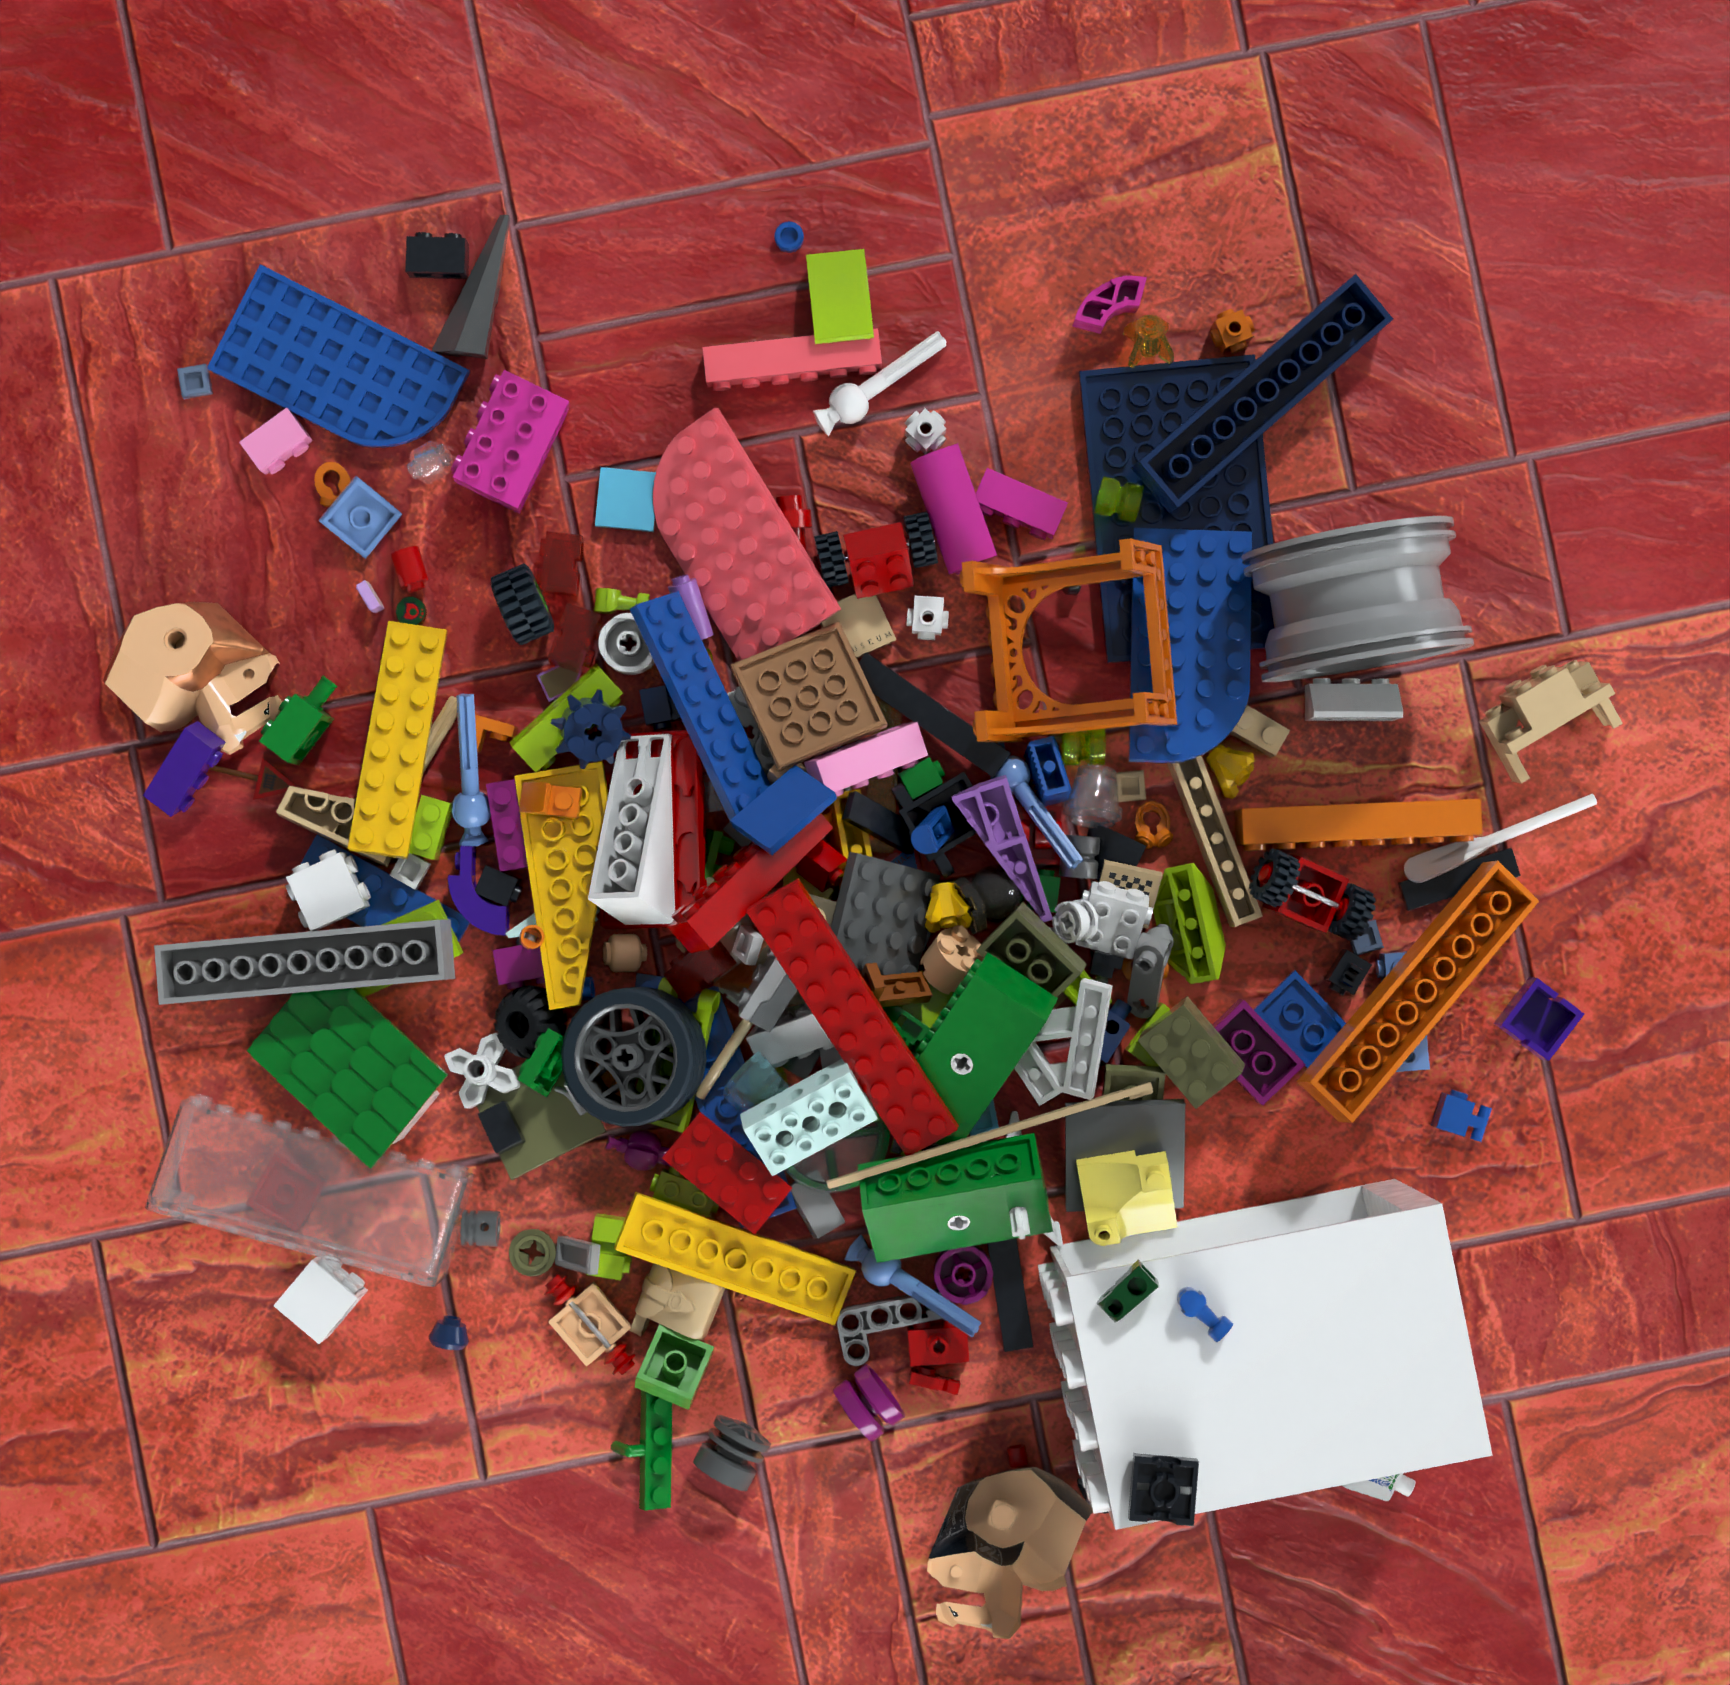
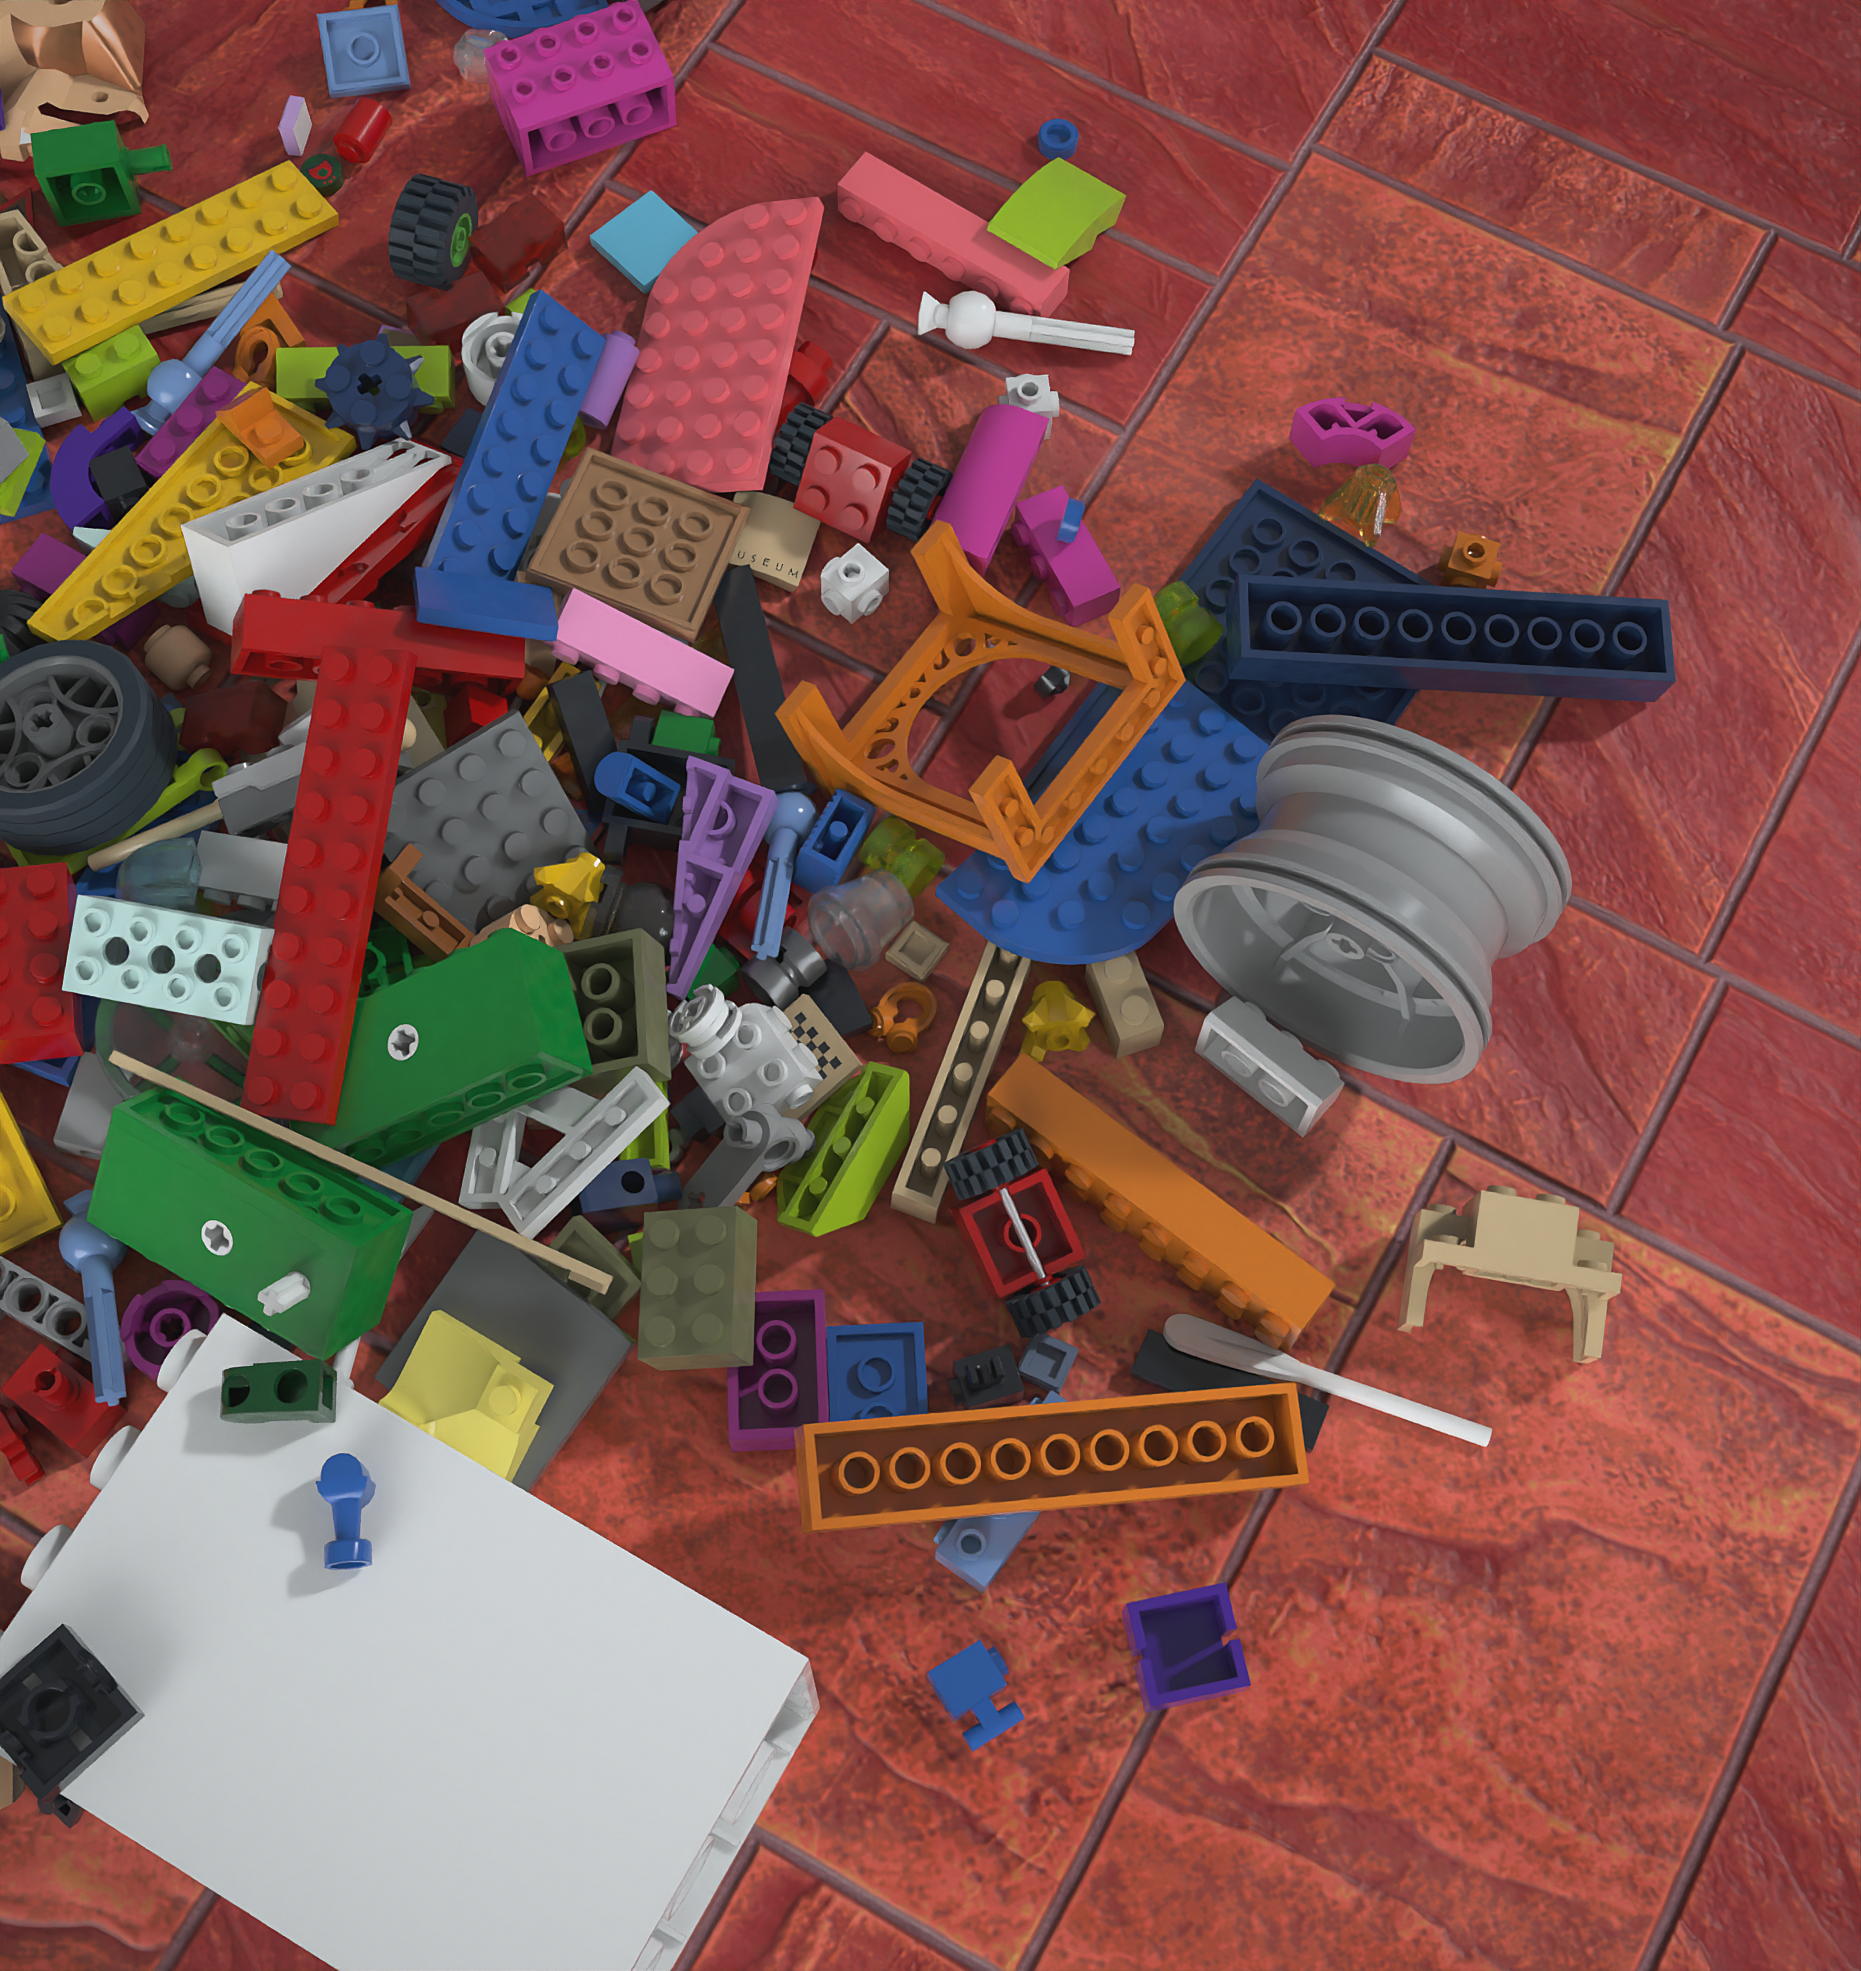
camera: 35 degrees right, 20 degrees down
orange hinge [516,925,545,949] -> none
none -> orange piece [232,326,280,394]
none -> blue tile [1056,497,1085,544]

